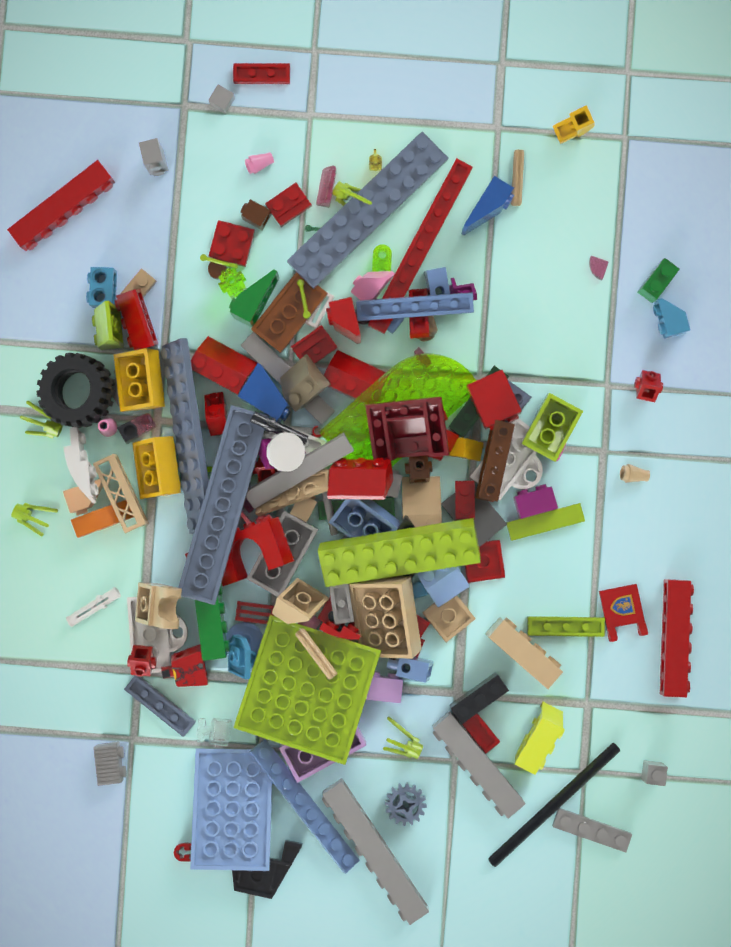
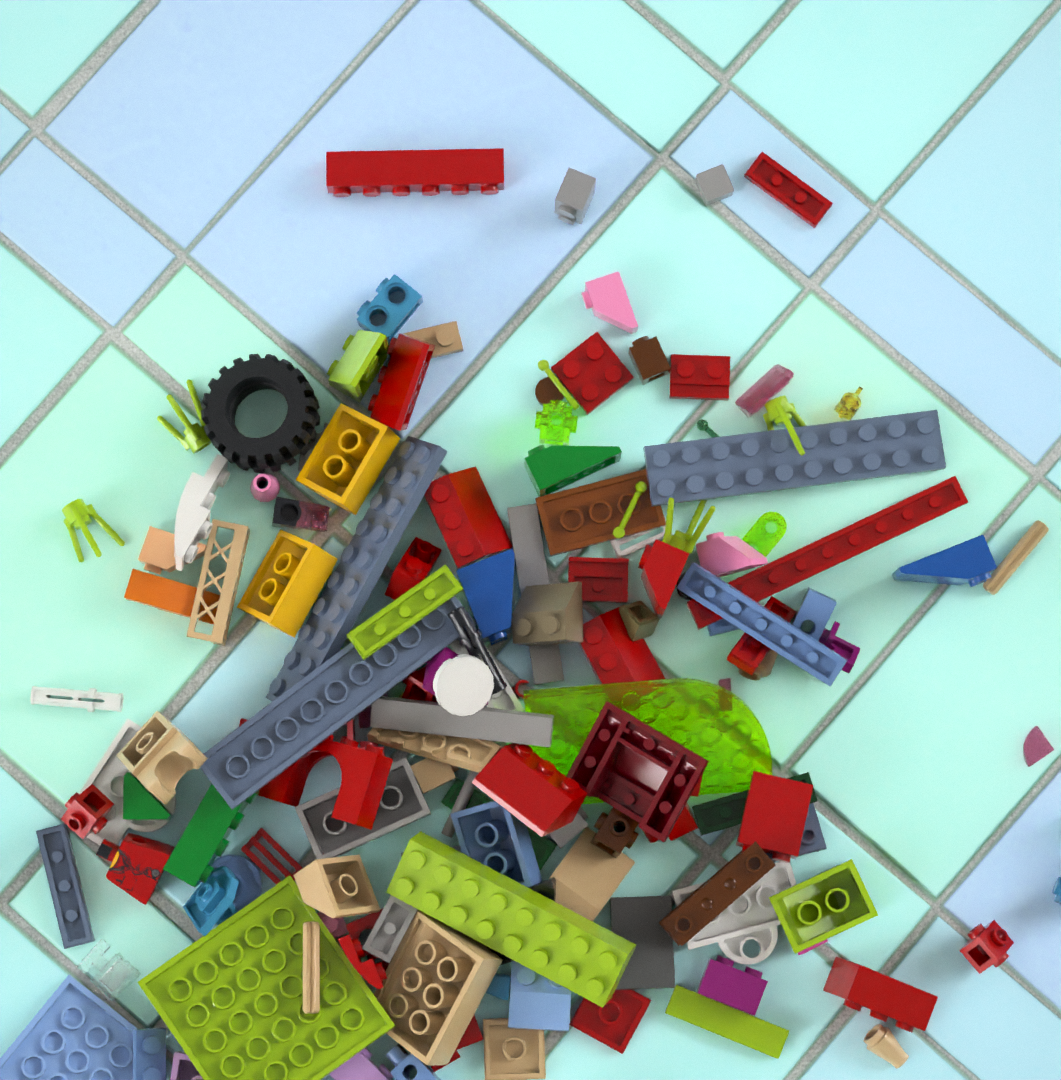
camera: 35 degrees right, 5 degrees down
bright pink cone [244,152,274,174] -> none
yellow slope [449,437,484,462] -> none
red plate [455,481,475,520] -> none
none -> green slope [123,772,174,820]
none -> lime tile [346,564,463,660]
none -> bright pink slope [581,271,638,334]
none -> olive slope [619,600,660,641]
none -> lime plant [662,497,716,559]
none -> red wedge [823,957,938,1033]

